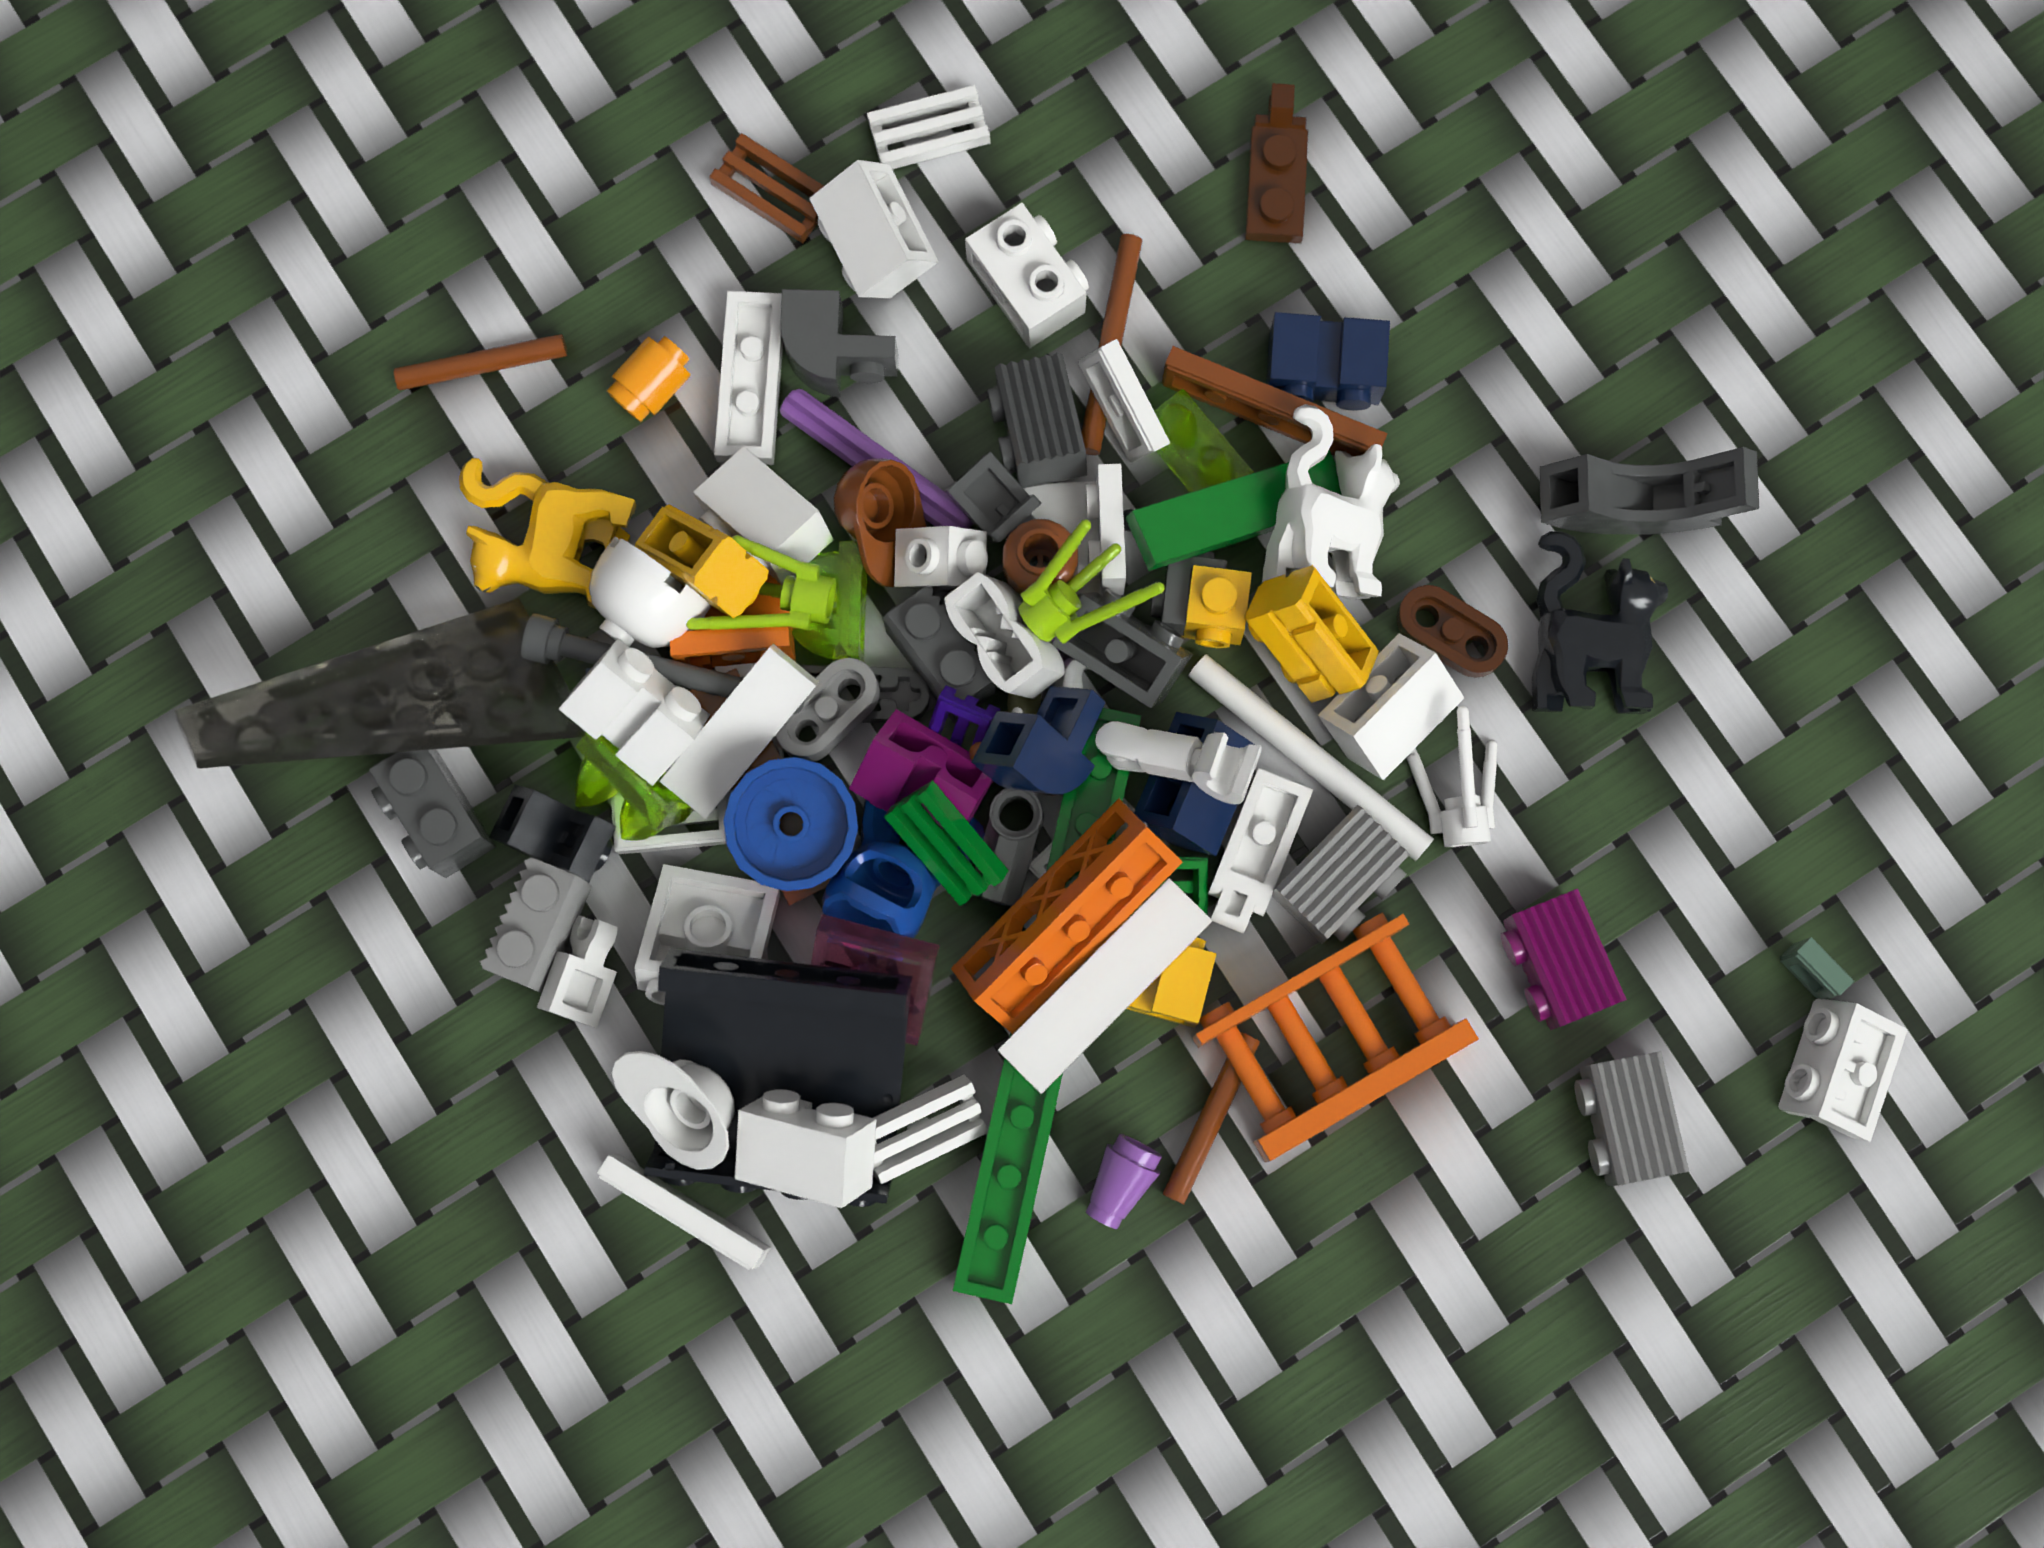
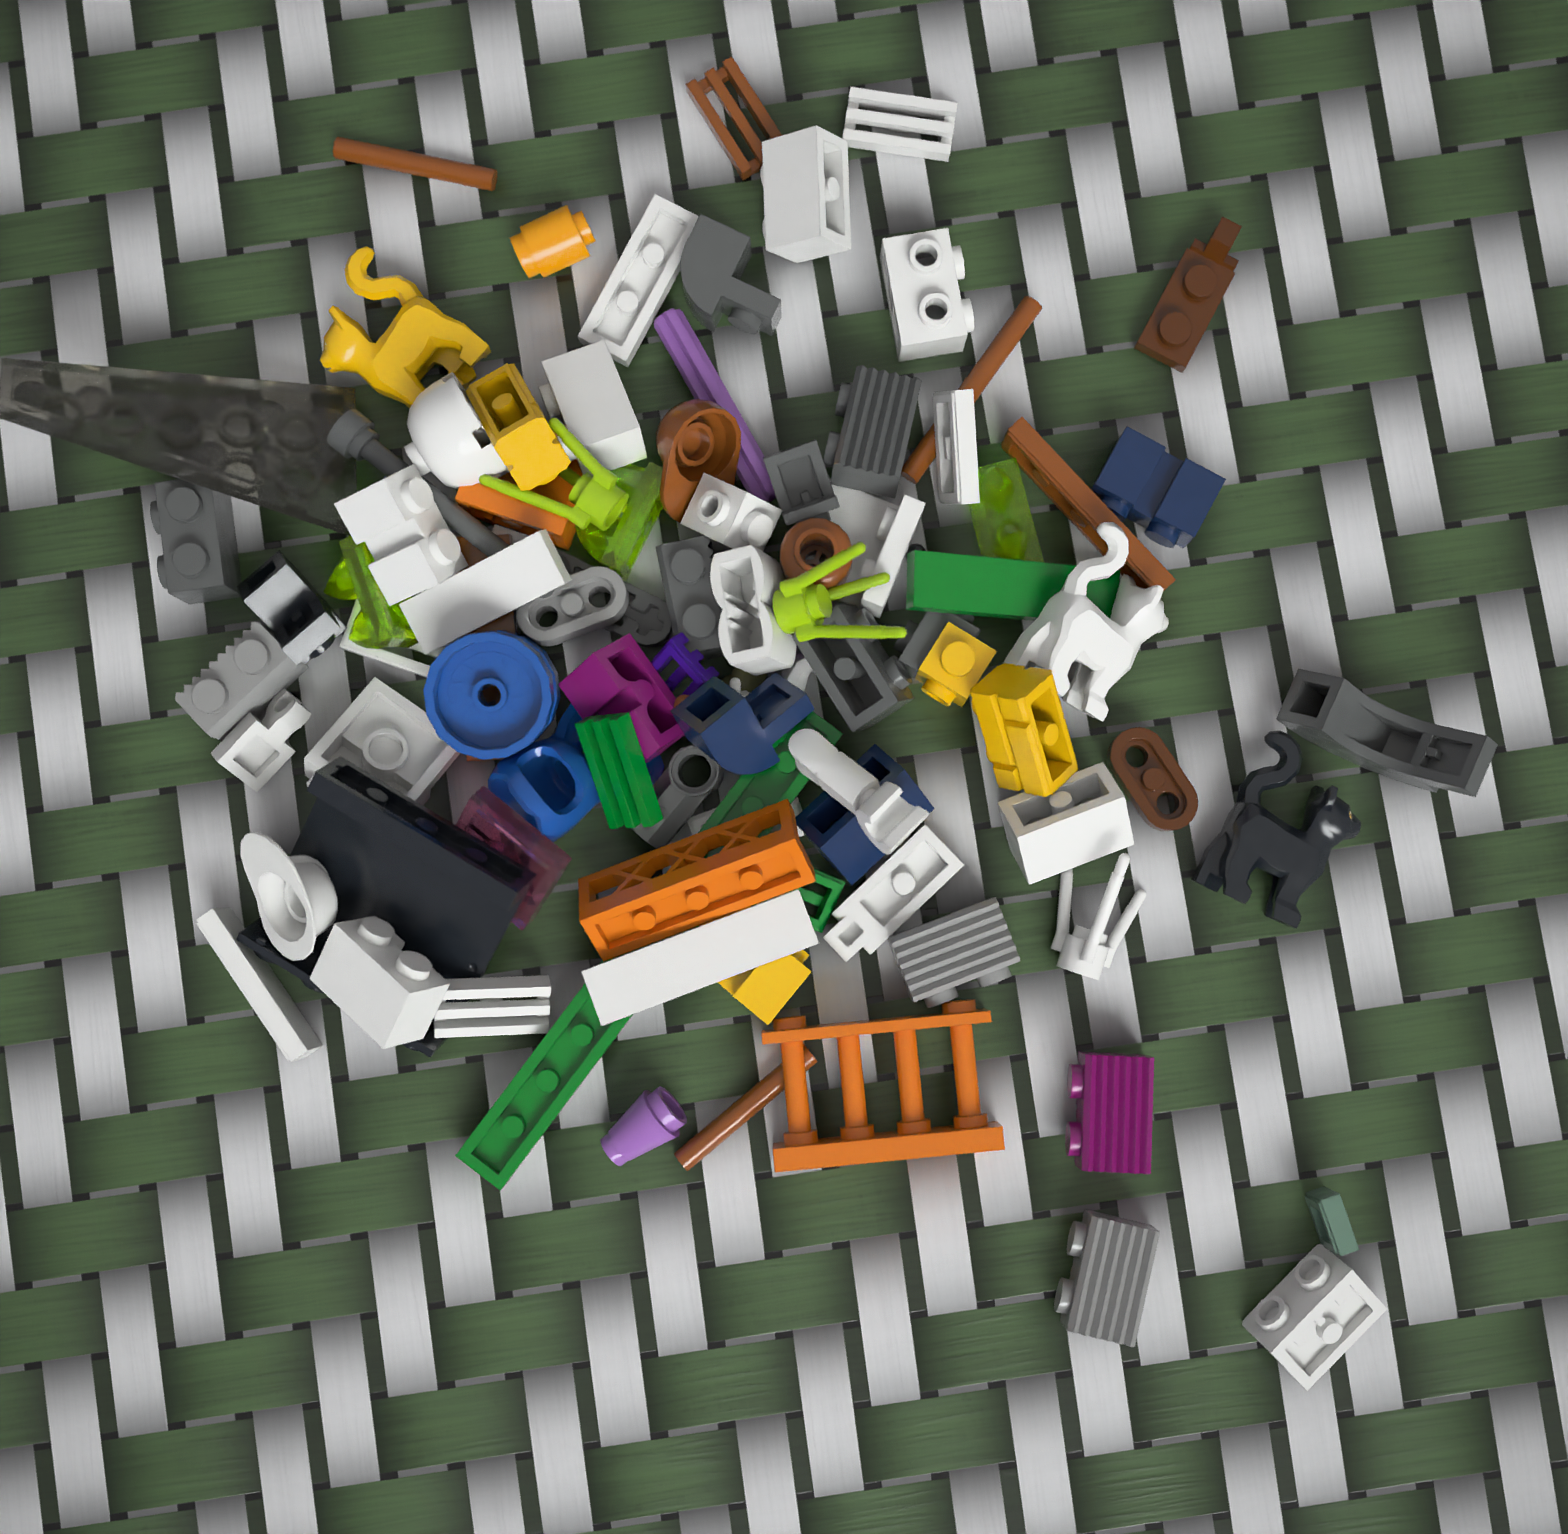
camera: 25 degrees right, 5 degrees up
white piece [1188,654,1434,861] -> none

